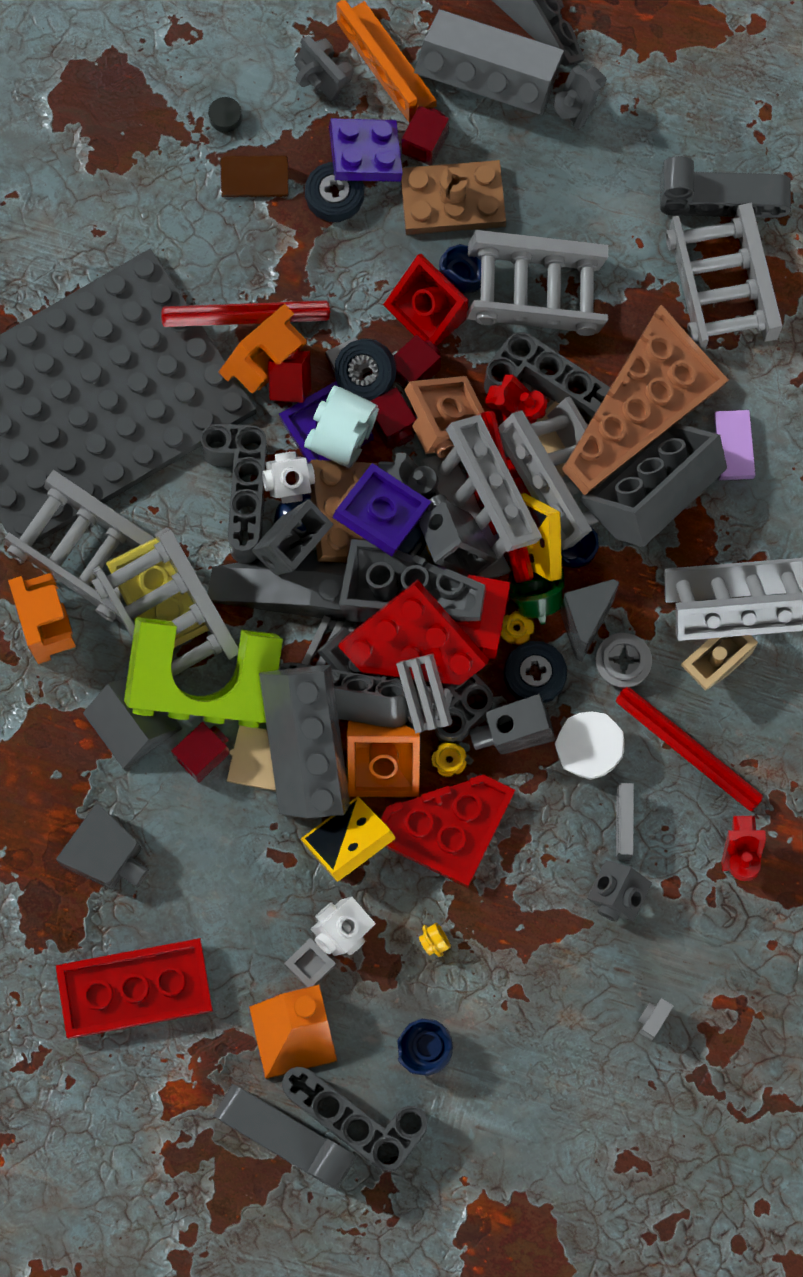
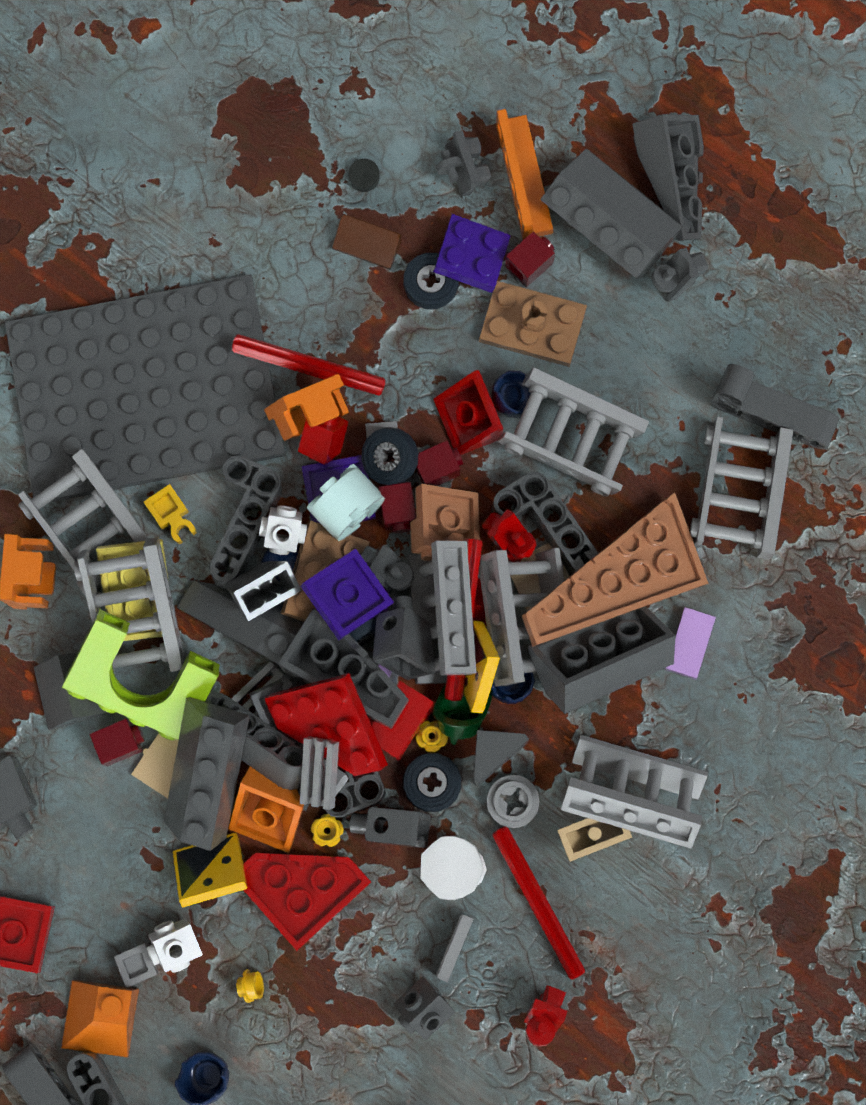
camera: 25 degrees right, 5 degrees up
none -> yellow plate [143,484,197,544]

